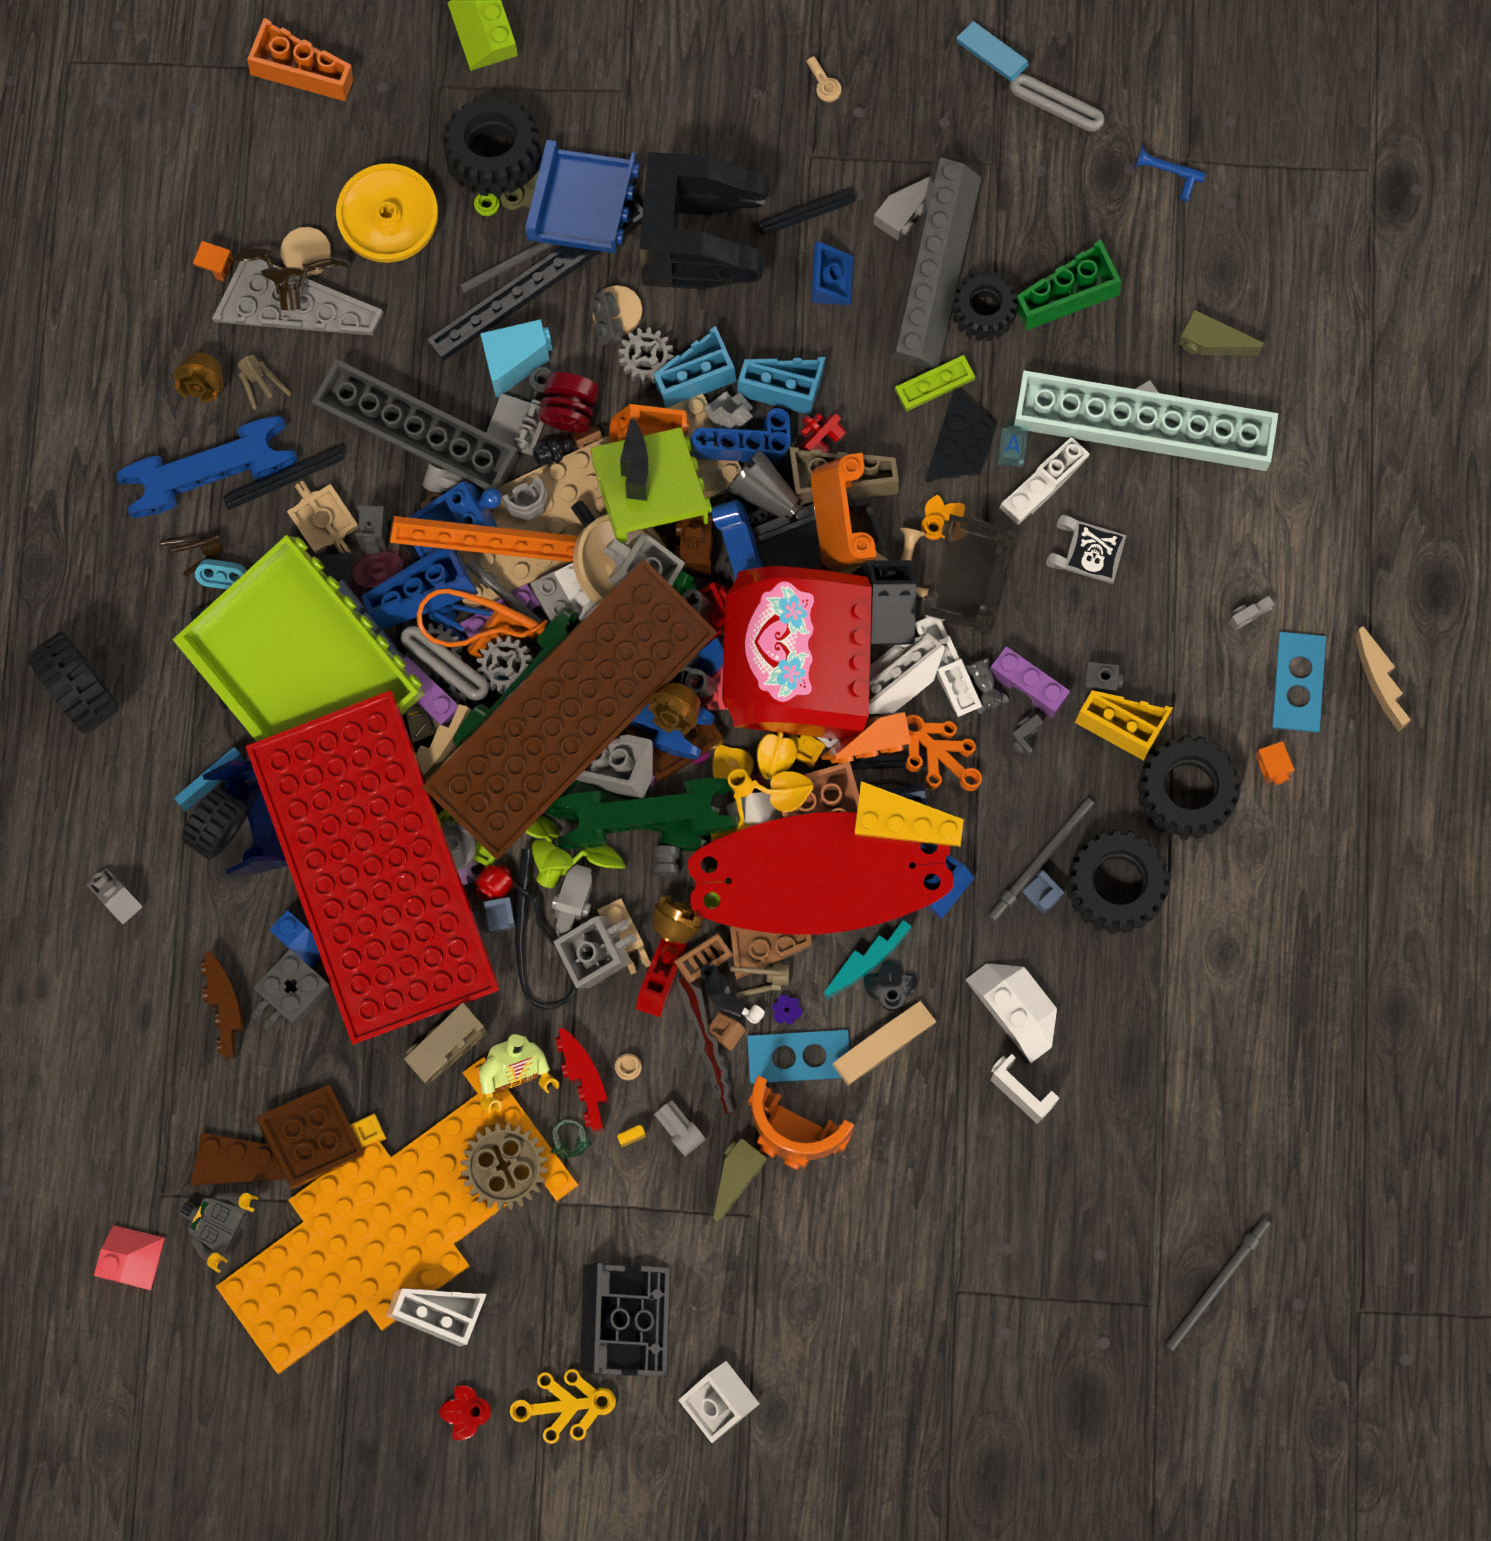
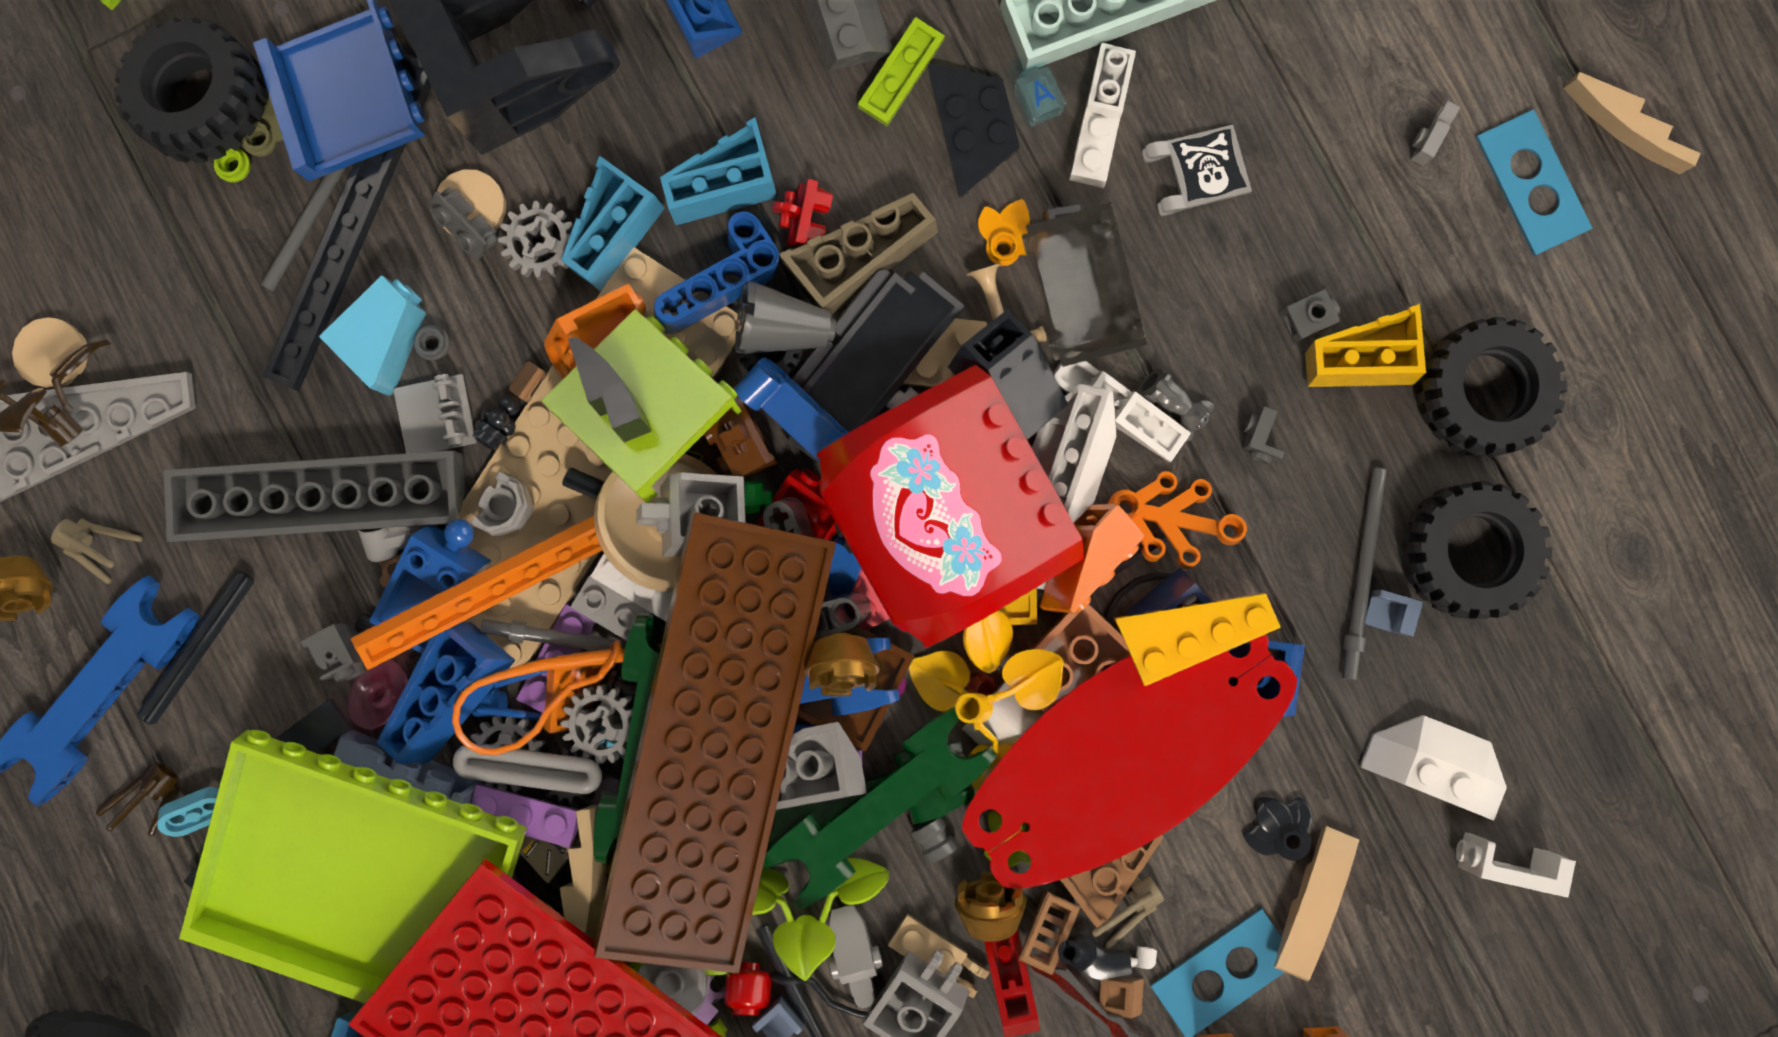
camera: 35 degrees left, 10 degrees up
tan plate [287,481,359,555] -> none
yellow dish [336,164,438,263] -> none
dark red wheel [537,372,600,433] -> none
light grey hair [703,391,753,429] -> none
dark purple plant [772,994,802,1025] -> none
orange windscreen [811,453,876,569] -> none
teal slope [823,920,912,1000] -> none
medium lavender arch [990,646,1070,719] -> none
orange brick [1255,741,1295,785] -> none

